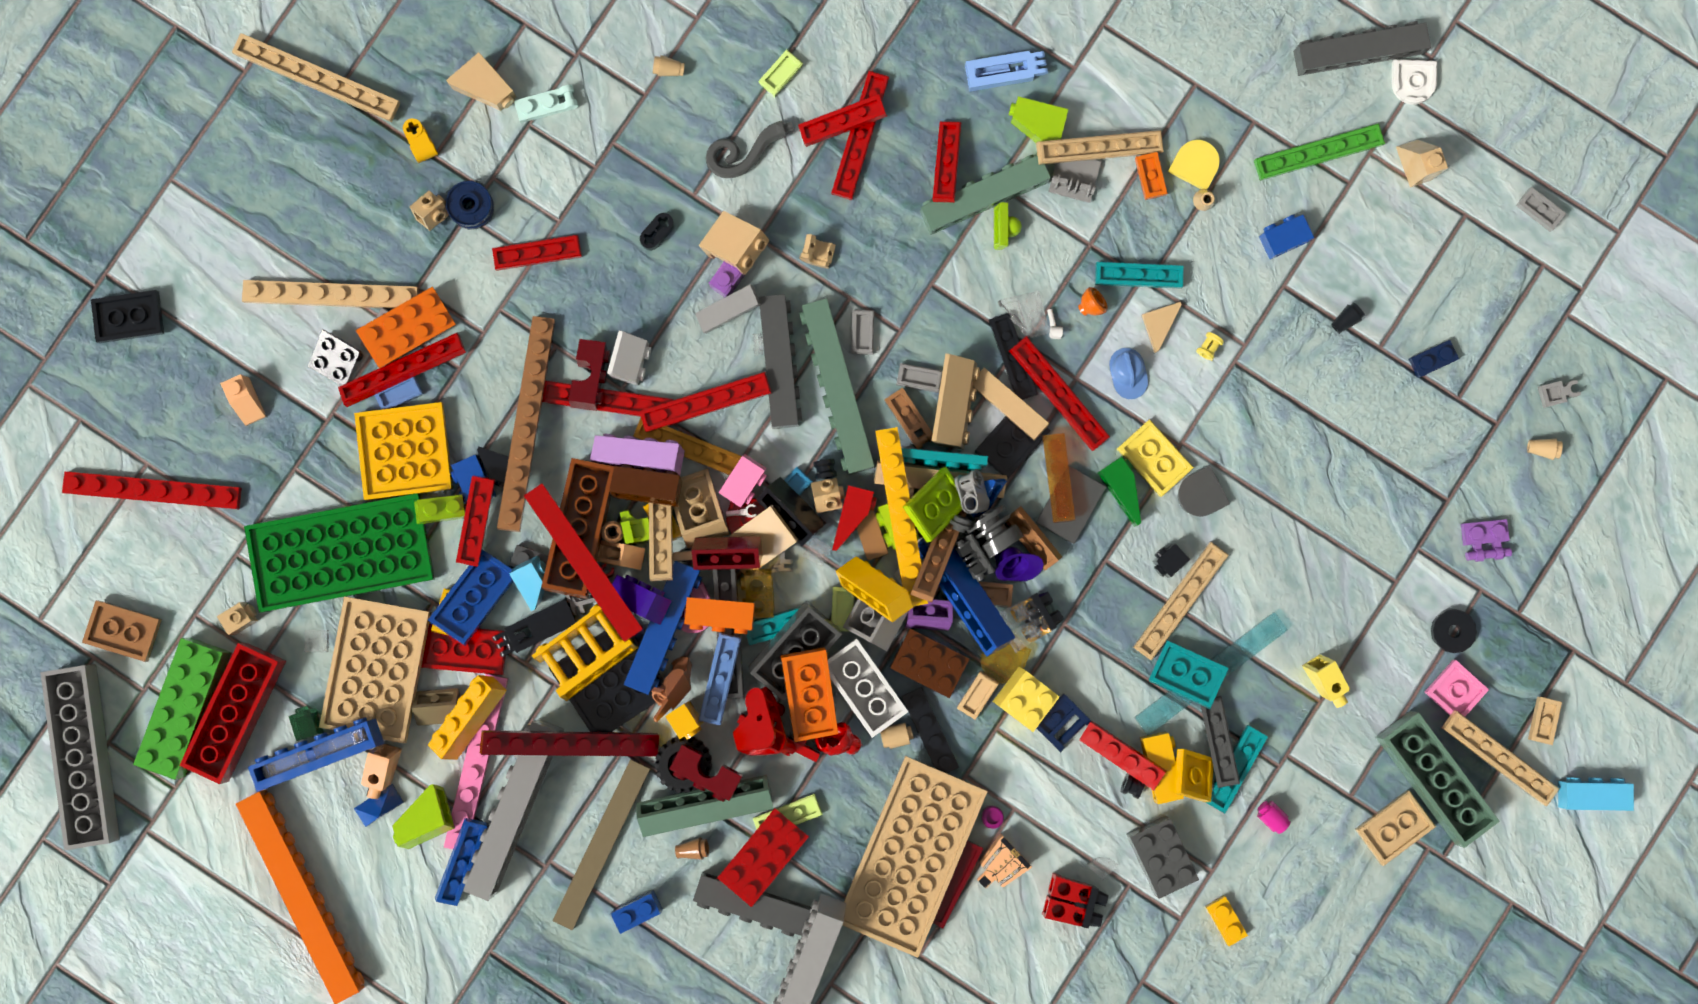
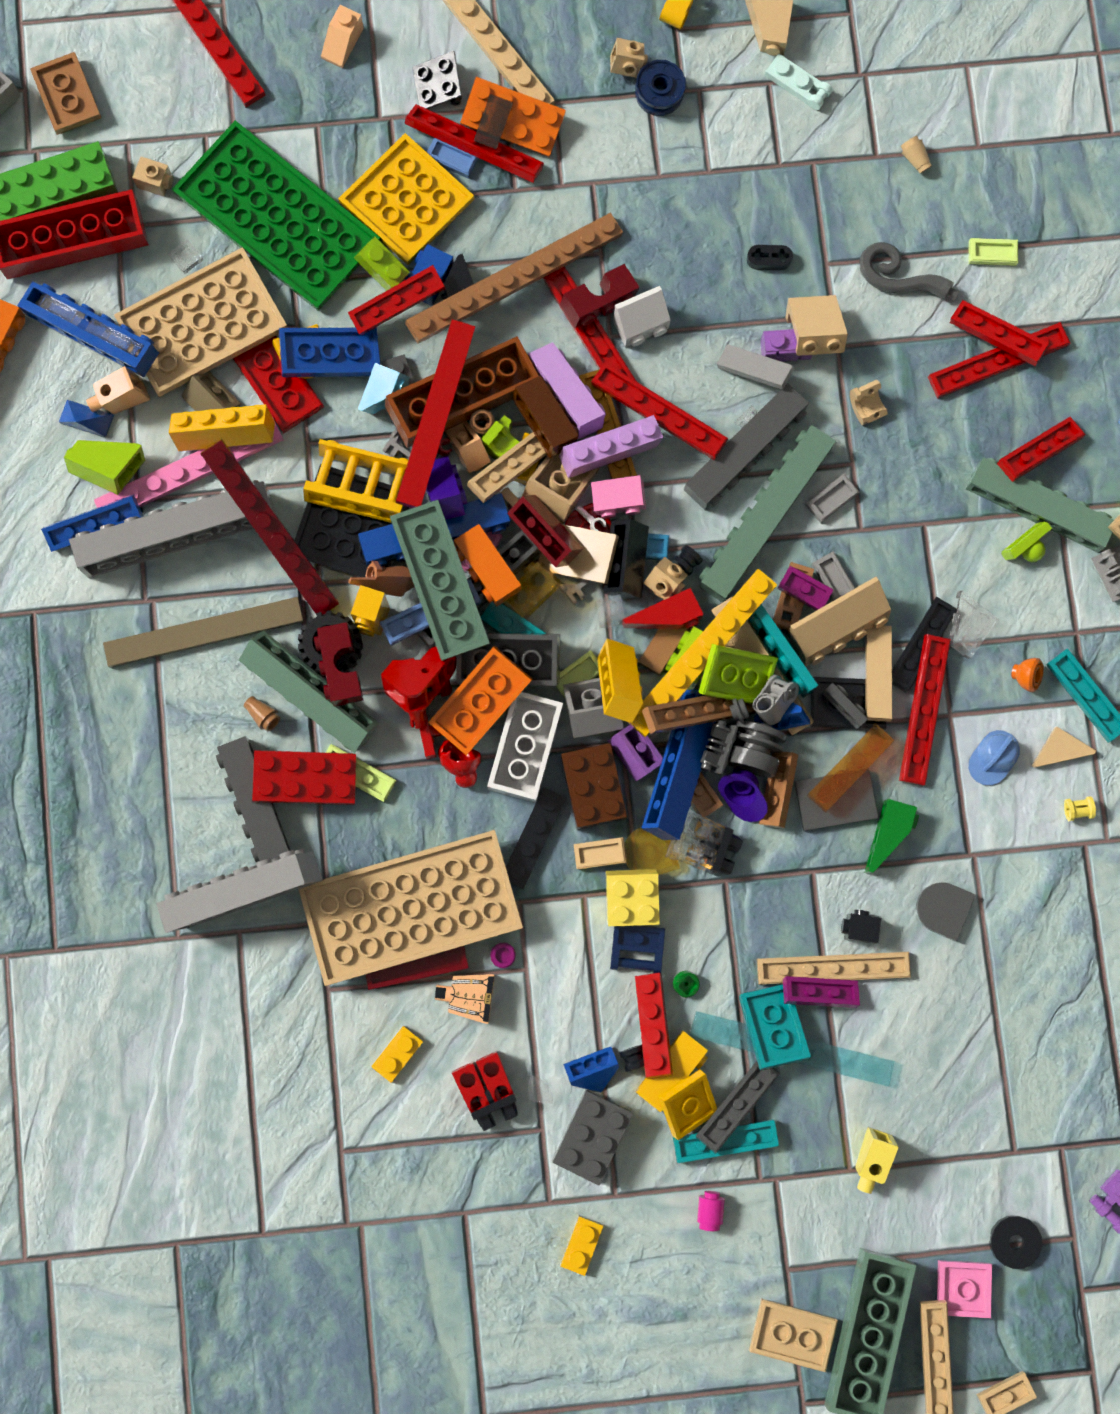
camera: 50 degrees right, 5 degrees down
clear green brick [288,706,324,741] -> none
red tile [492,235,582,271] -> none
black hinge [492,599,576,657] -> none
blue brick [610,889,663,934] -> none
tan brick [880,723,914,749] -> none
white hand [1047,309,1063,339] -> none
light yellow tile [1117,419,1194,497] -> none
none -> yellow plate [371,1026,424,1083]
none -> sand green plate [390,500,490,661]
none -> clear smoke tile [474,94,513,150]
none -> lavender brick [559,415,663,478]
none -> blue slope [563,1046,619,1093]
none -> green tile [673,970,700,998]
none -> magenta plate [777,566,834,611]
none -> magenta plate [783,976,860,1008]
none -> dark grey plate [822,683,868,729]

